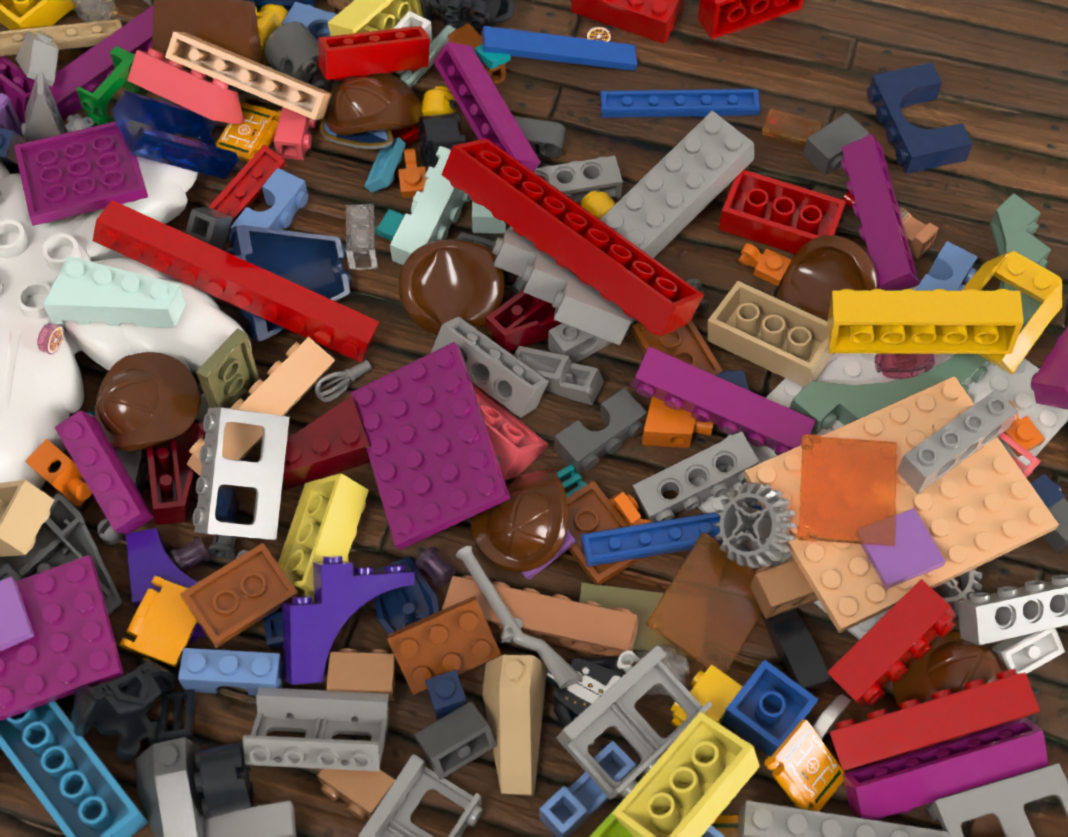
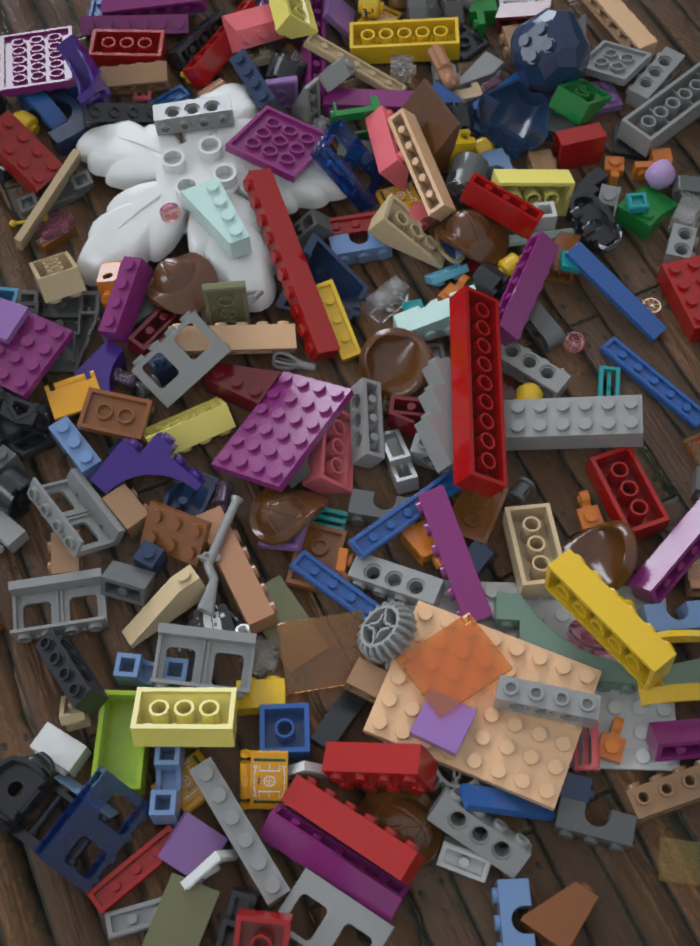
camera: 50 degrees right, 0 degrees up
none -> yellow plate [316,279,361,362]
none -> blue tile [347,469,463,561]
none -> tan wedge [368,193,445,269]
none -> blue tile [459,783,556,821]
none -> clear pink tile [563,331,585,353]
none -> teal tile [597,365,621,396]

